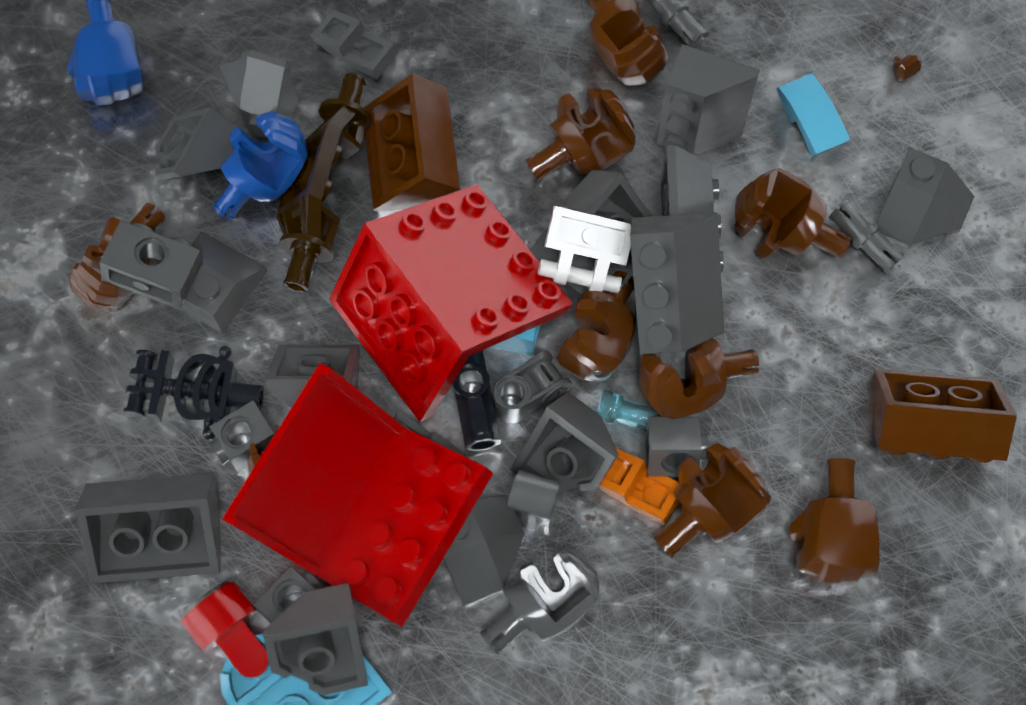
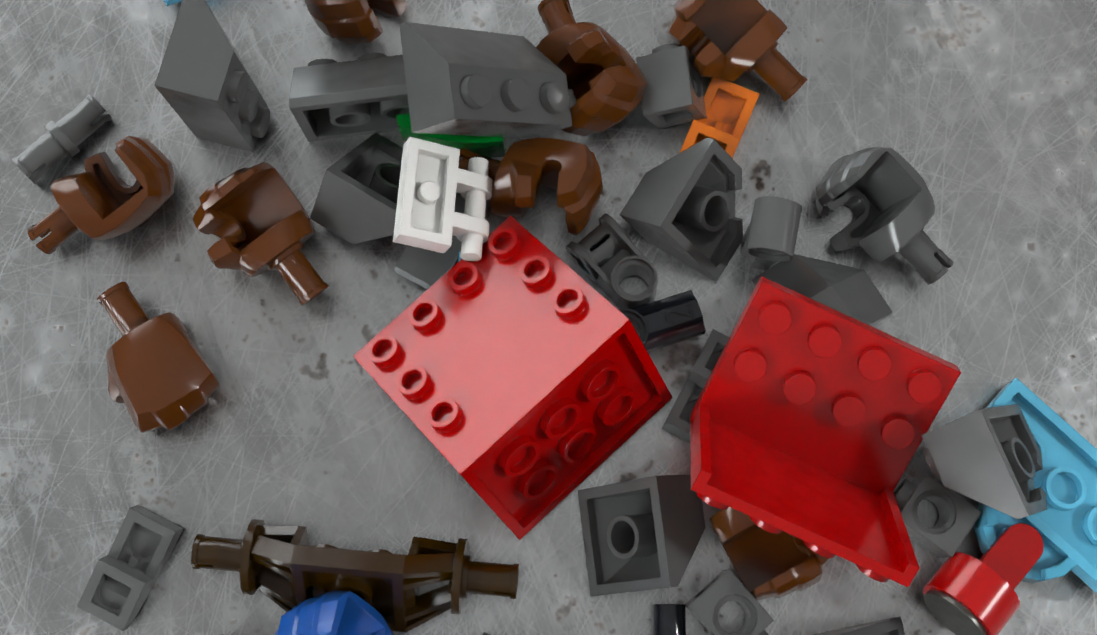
camera: 95 degrees left, 10 degrees up
reddish brown slope [363,74,460,212] -> none
clear light blue pin [597,389,658,432] -> none
none -> reddish brown piece [97,282,219,433]

